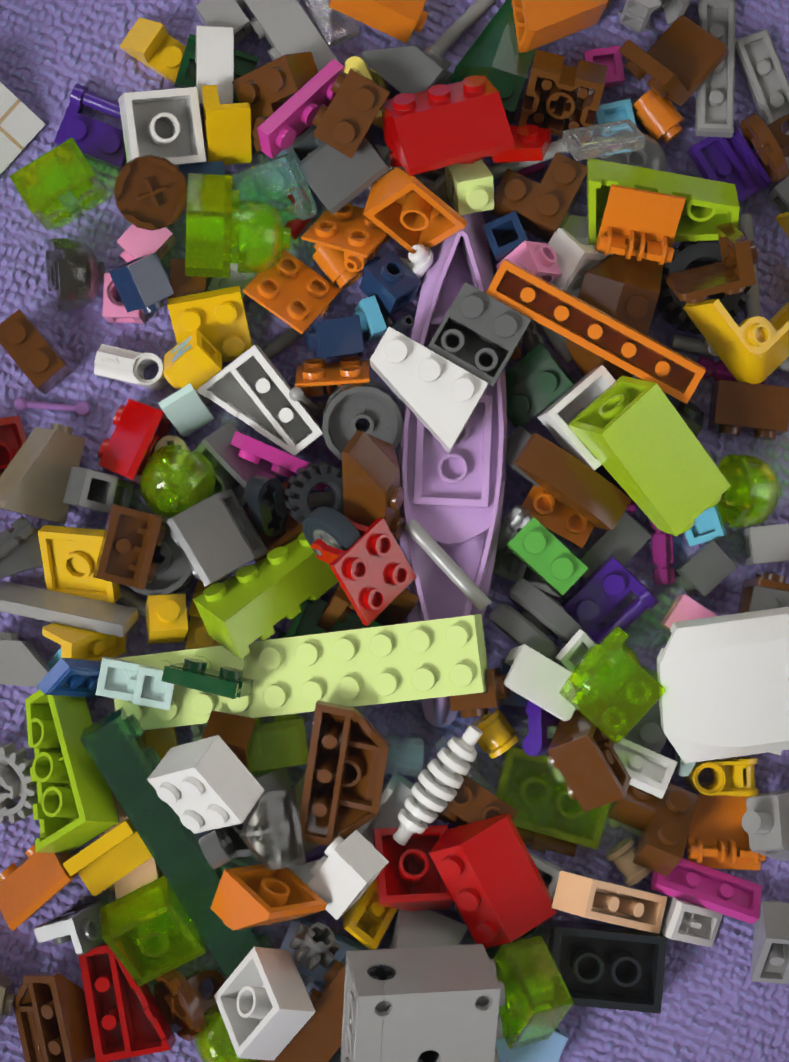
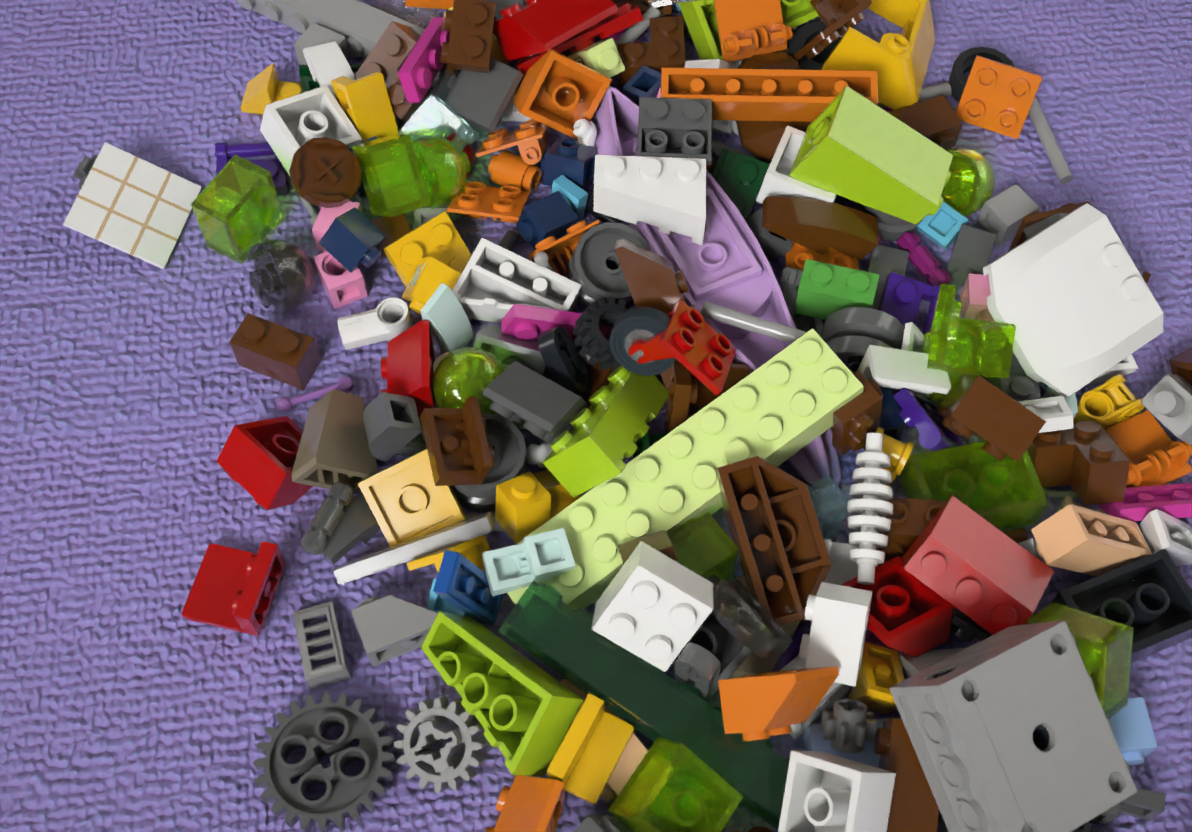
camera: 30 degrees left, 25 degrees down
dark green plate [161,658,254,699] -> none

